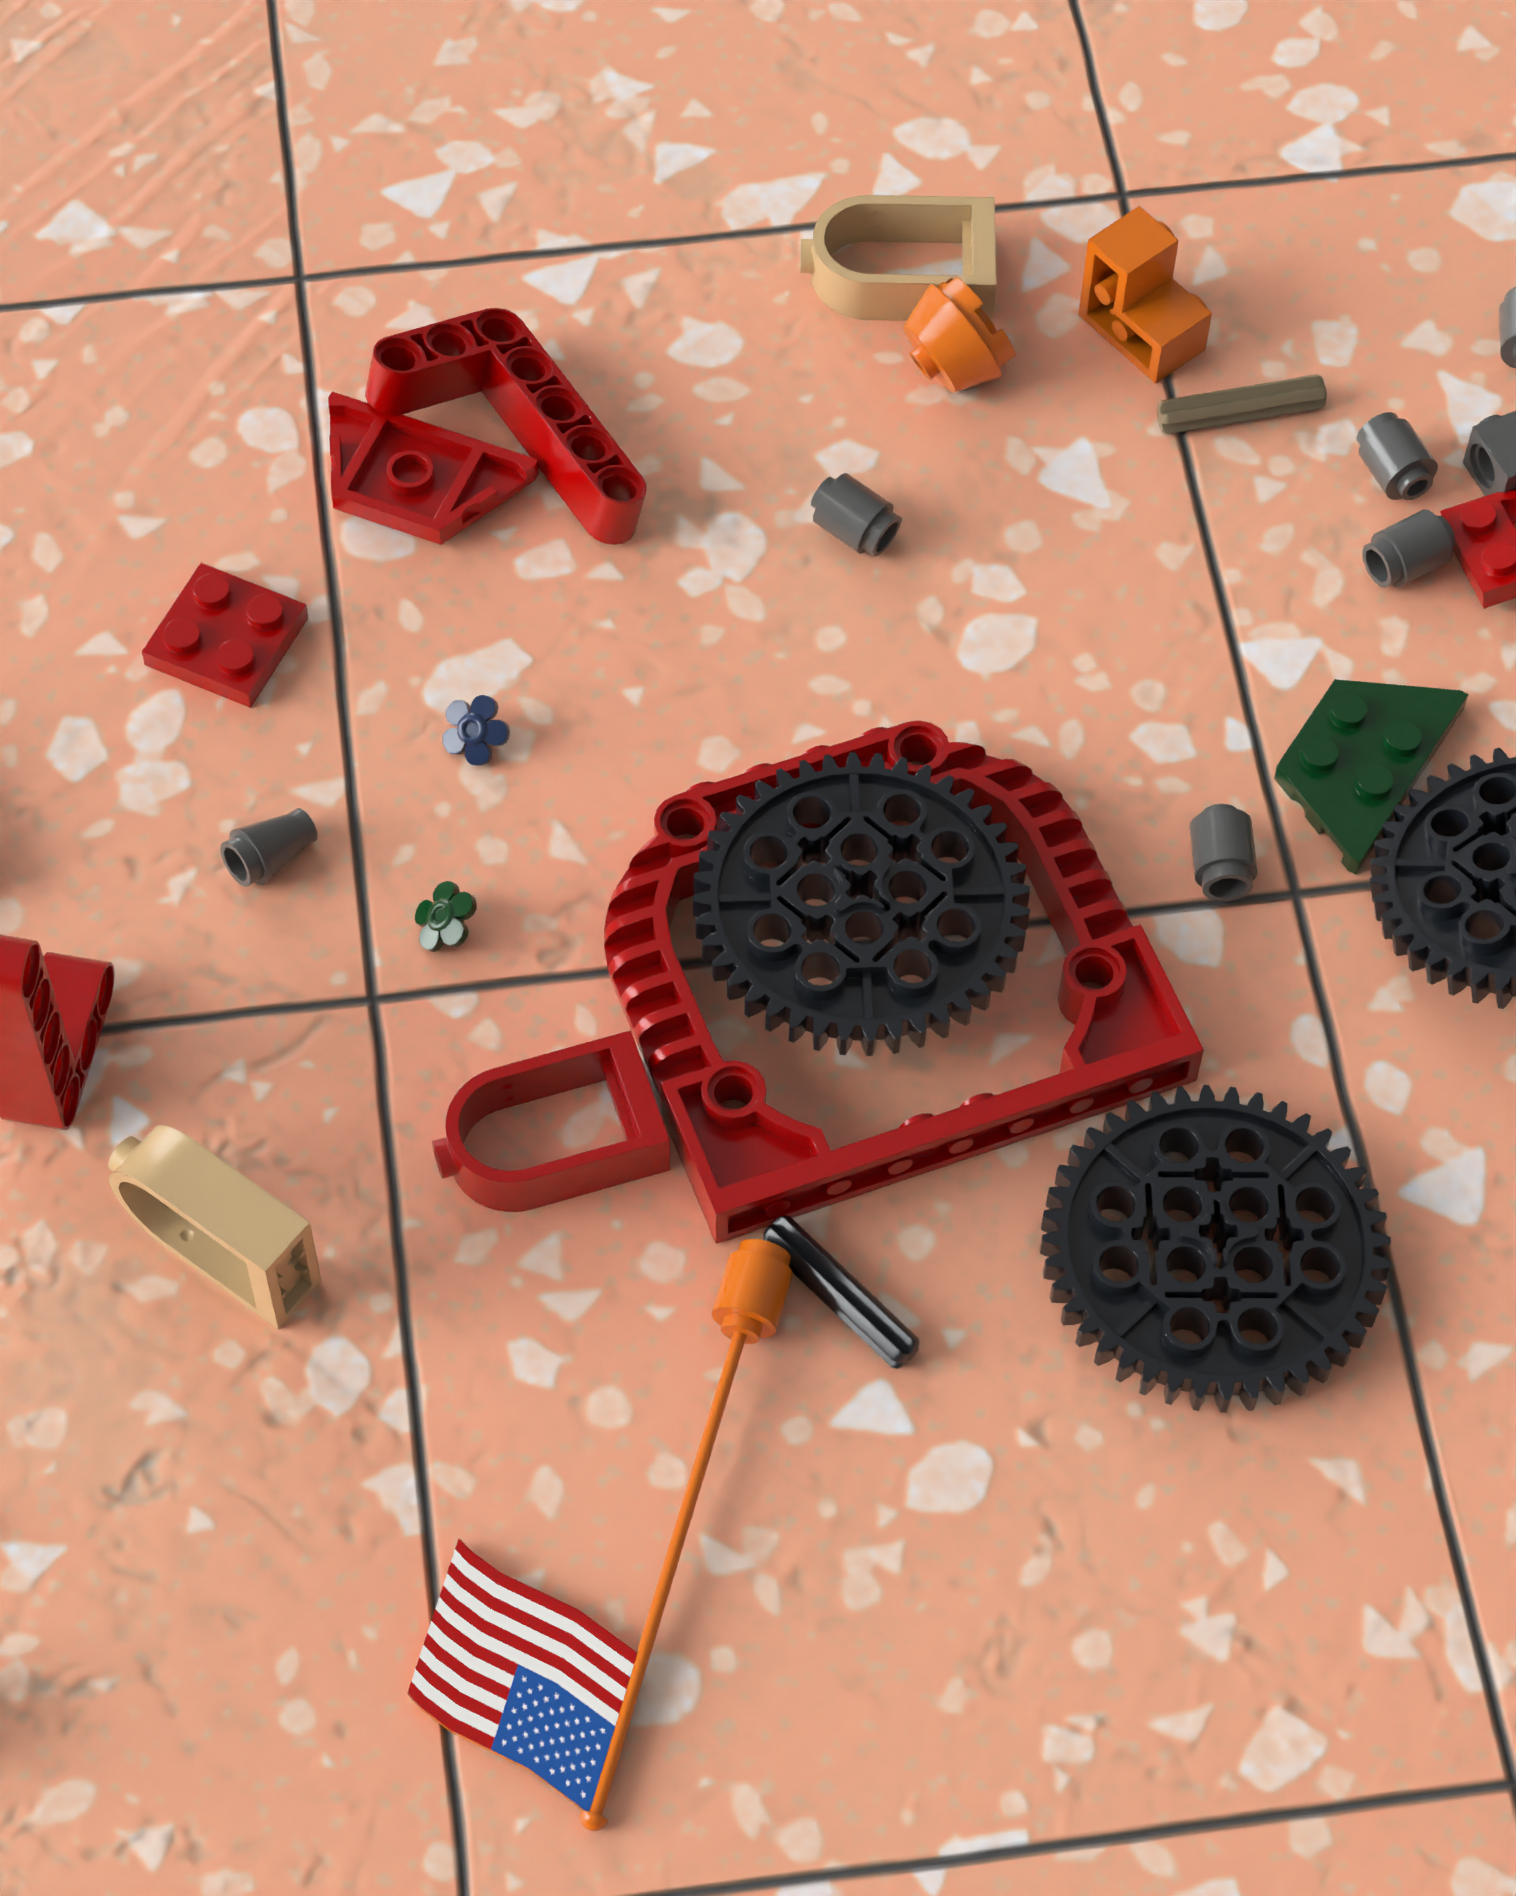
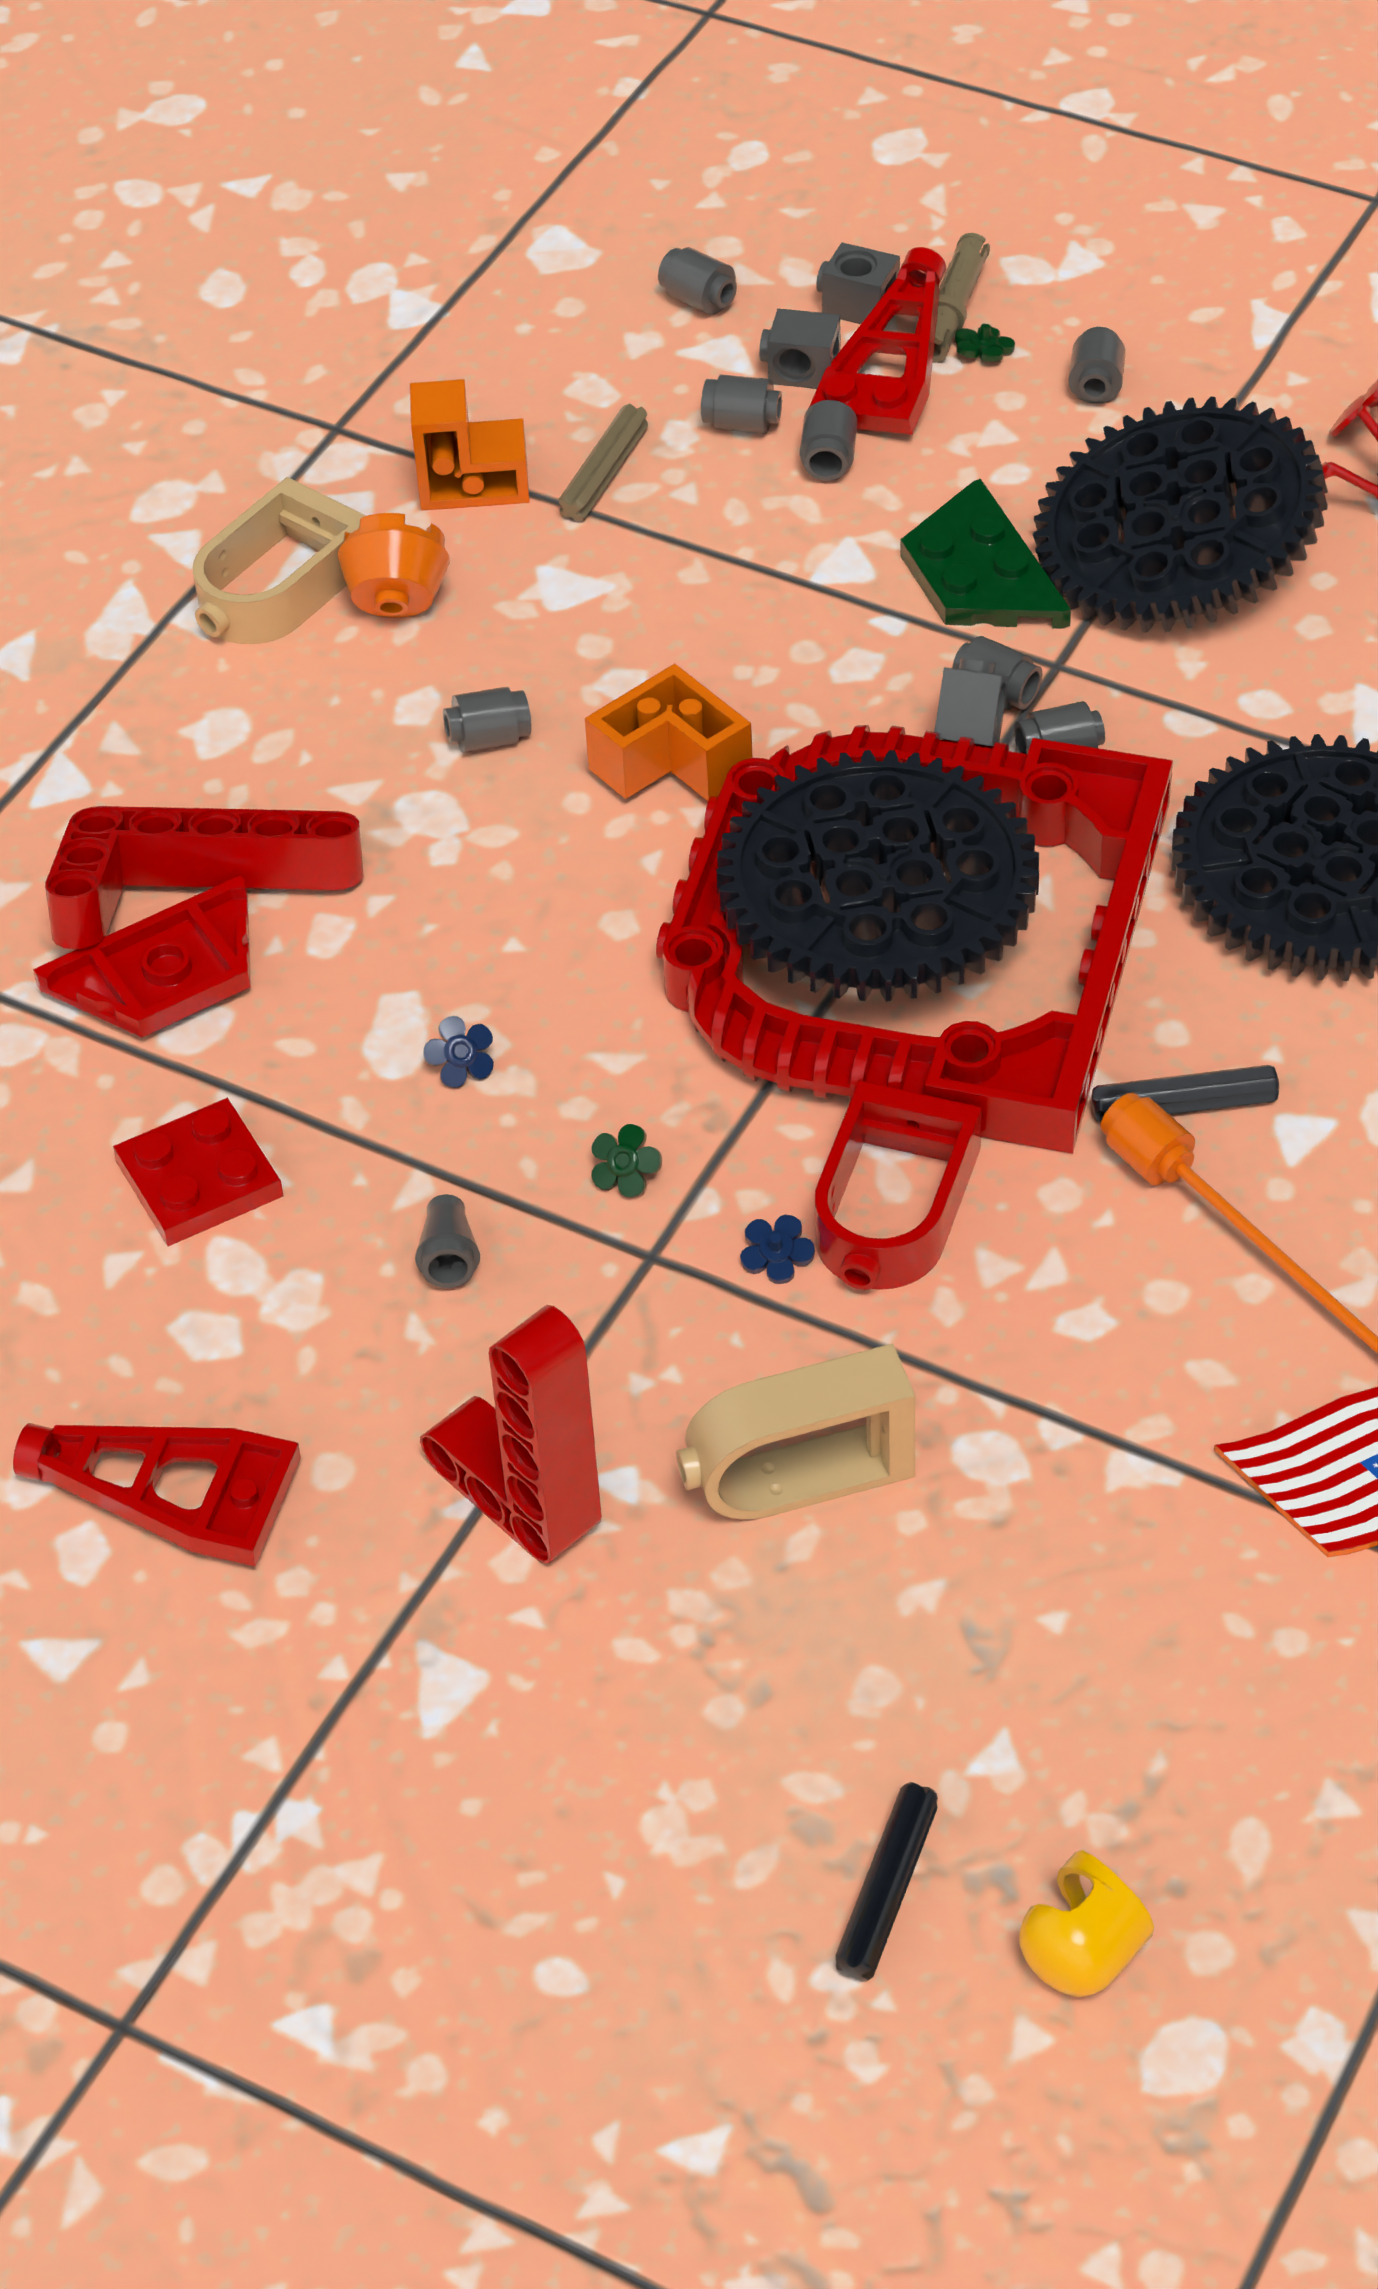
camera: 50 degrees left, 10 degrees down
none -> orange brick [585,663,753,801]
none -> dark blue plant [740,1214,815,1284]
none -> dark grey brick [934,658,1009,746]
none -> dark grey brick [1014,701,1105,754]

